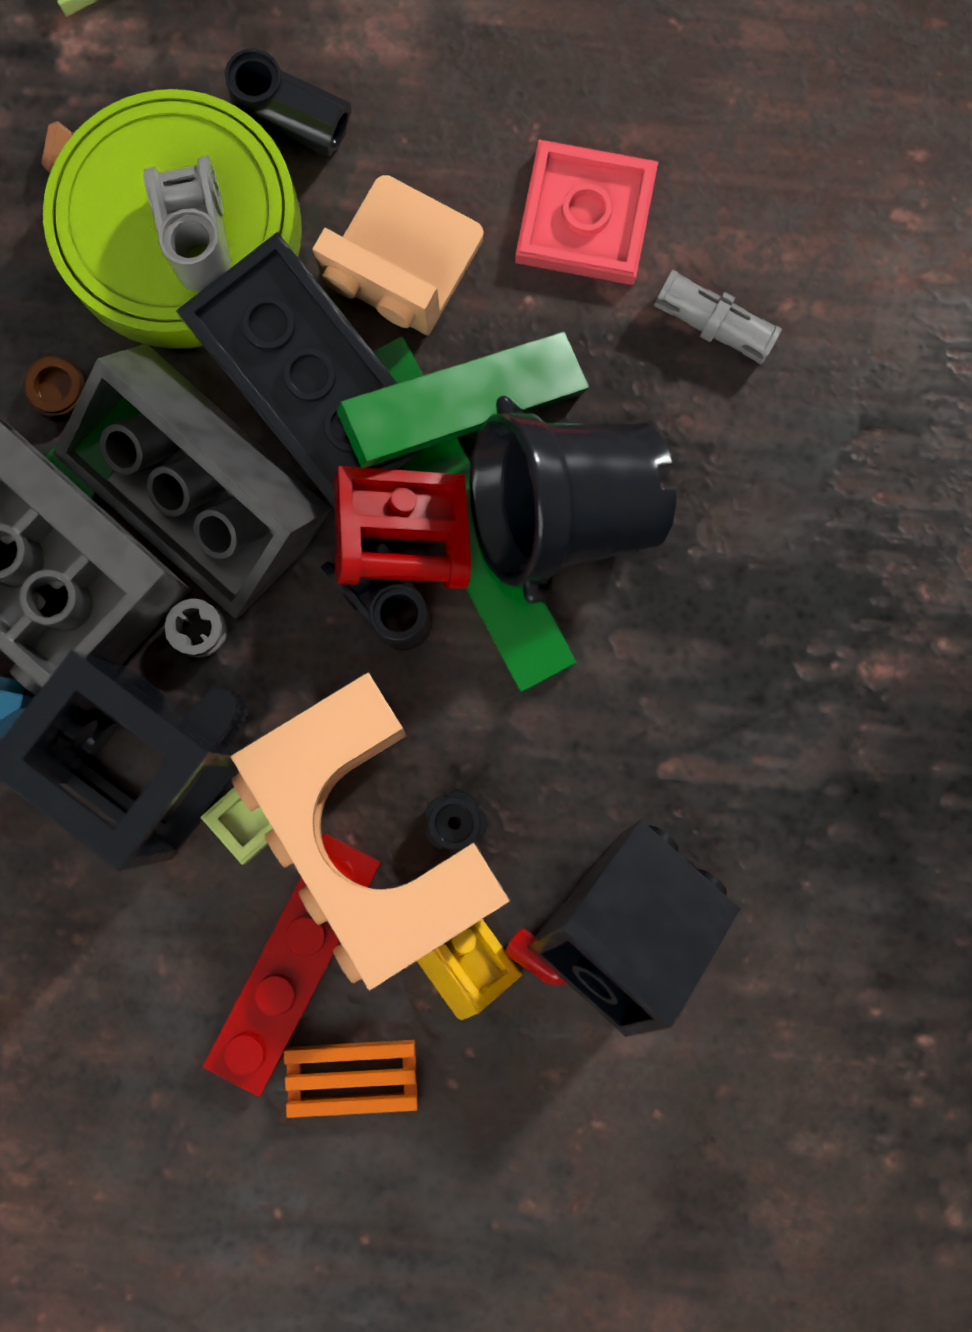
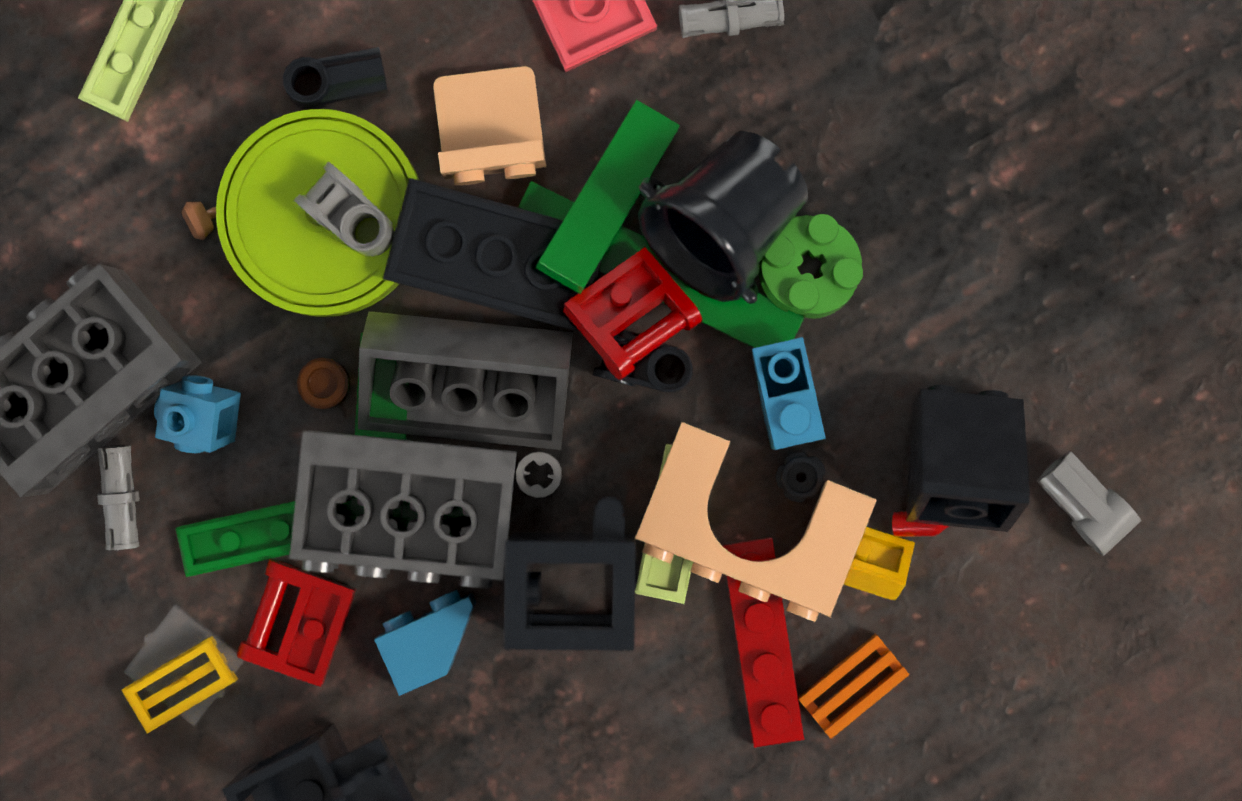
camera: 45 degrees left, 5 degrees up
none -> dark azure slope [752,337,826,450]
none -> bright green plate [758,214,863,319]
none -> light grey piece [1037,451,1141,556]

